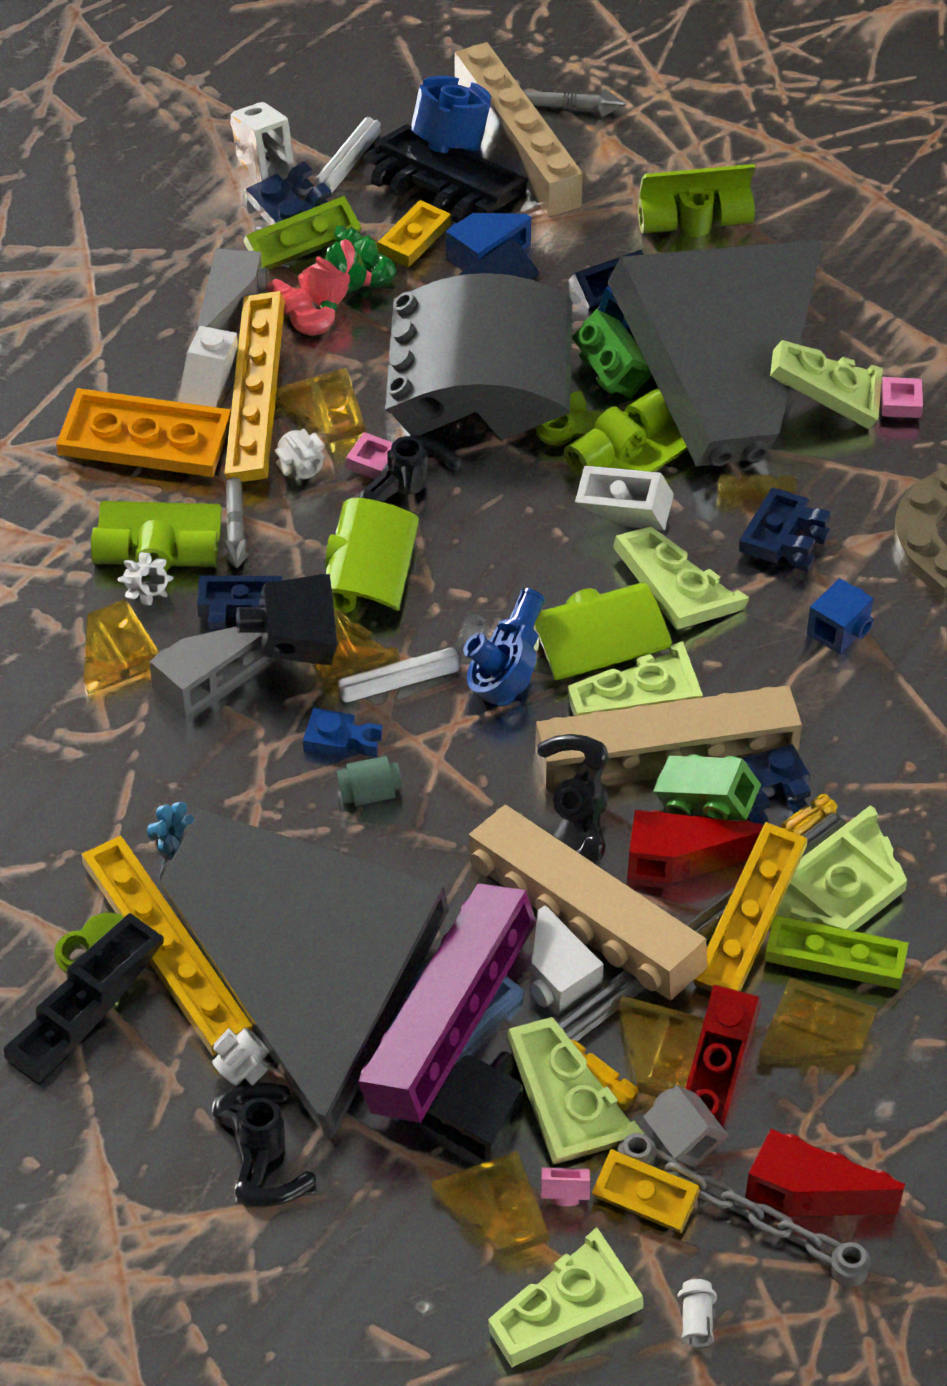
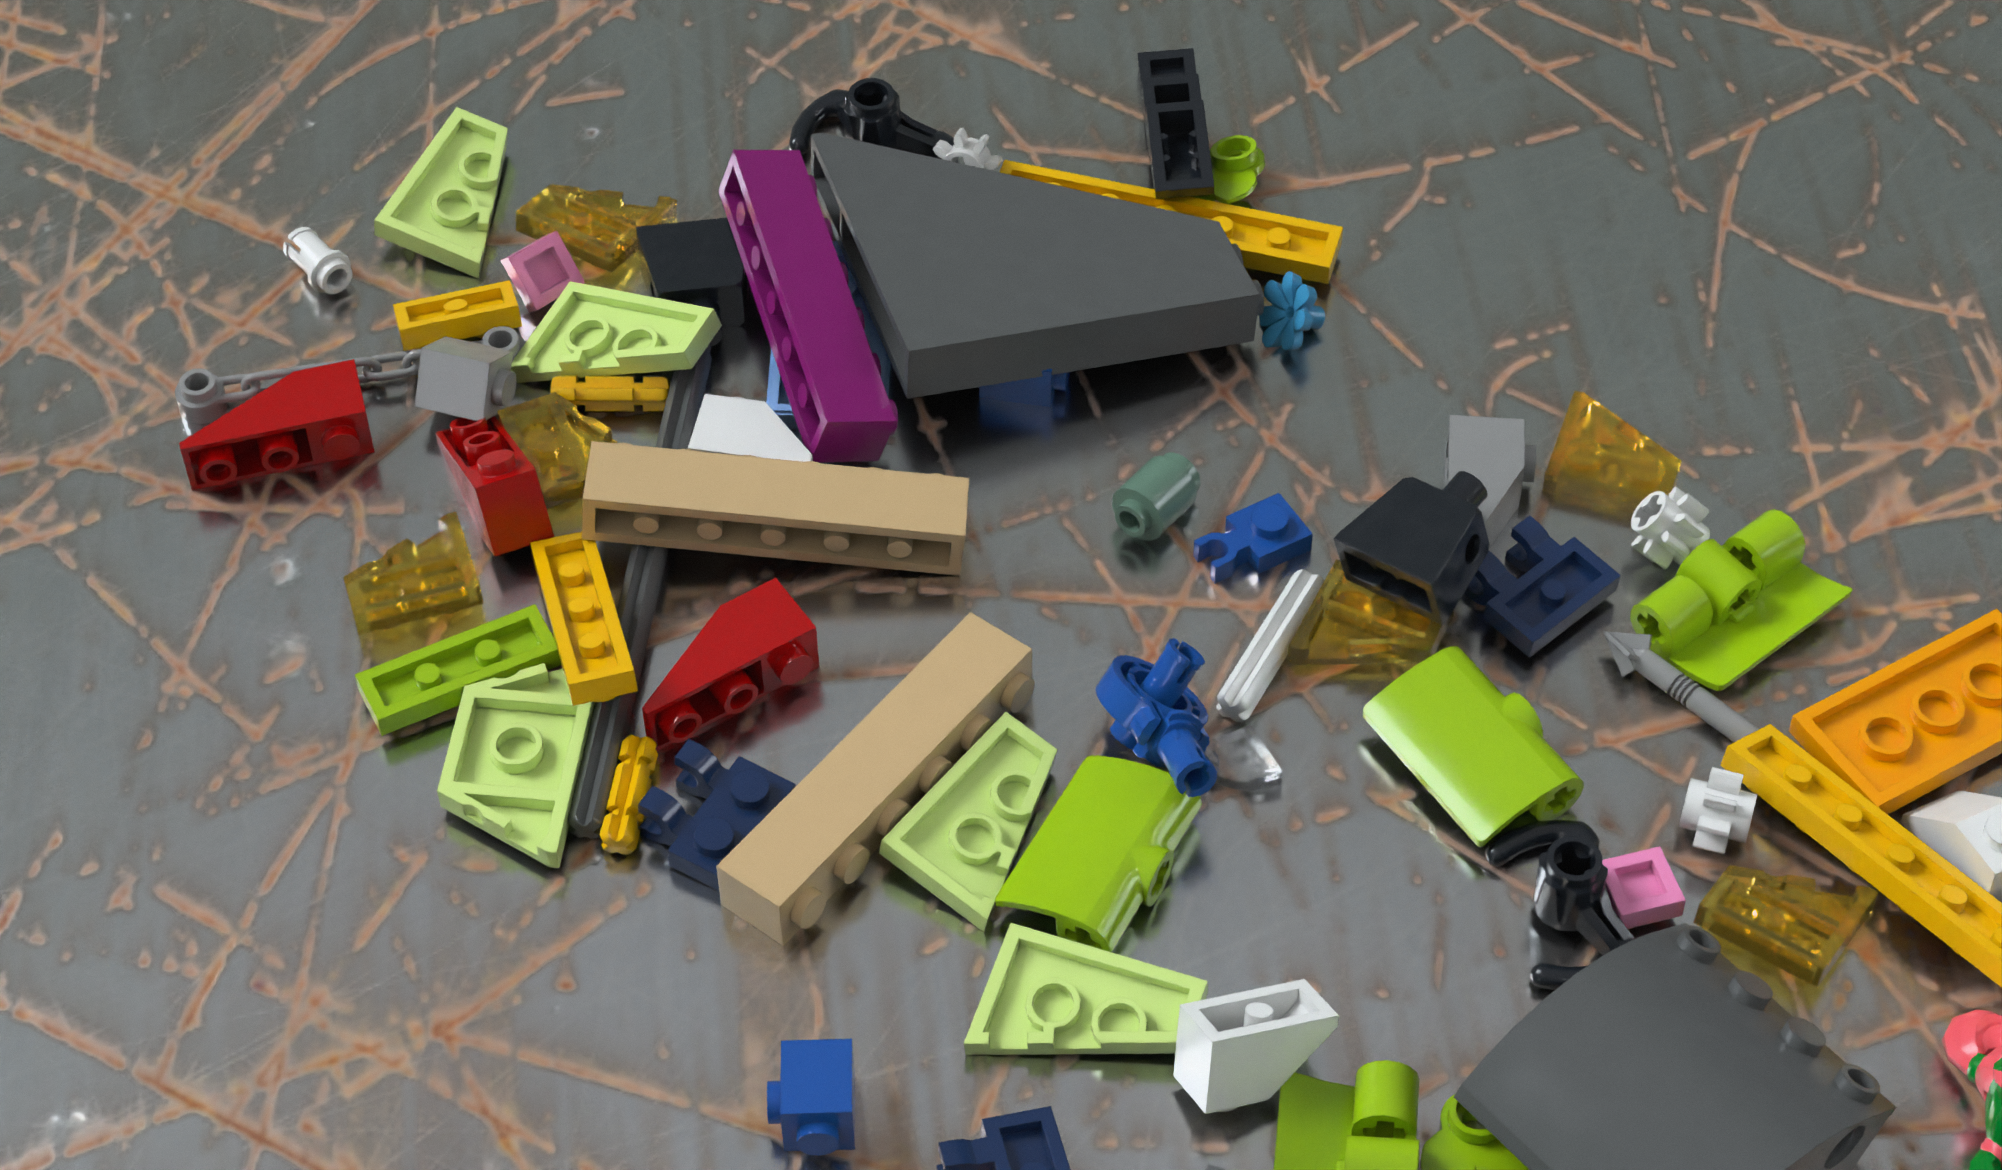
camera: 140 degrees right, 0 degrees up
black piece [537,734,609,863] -> none
bright green brick [653,754,761,821] -> none

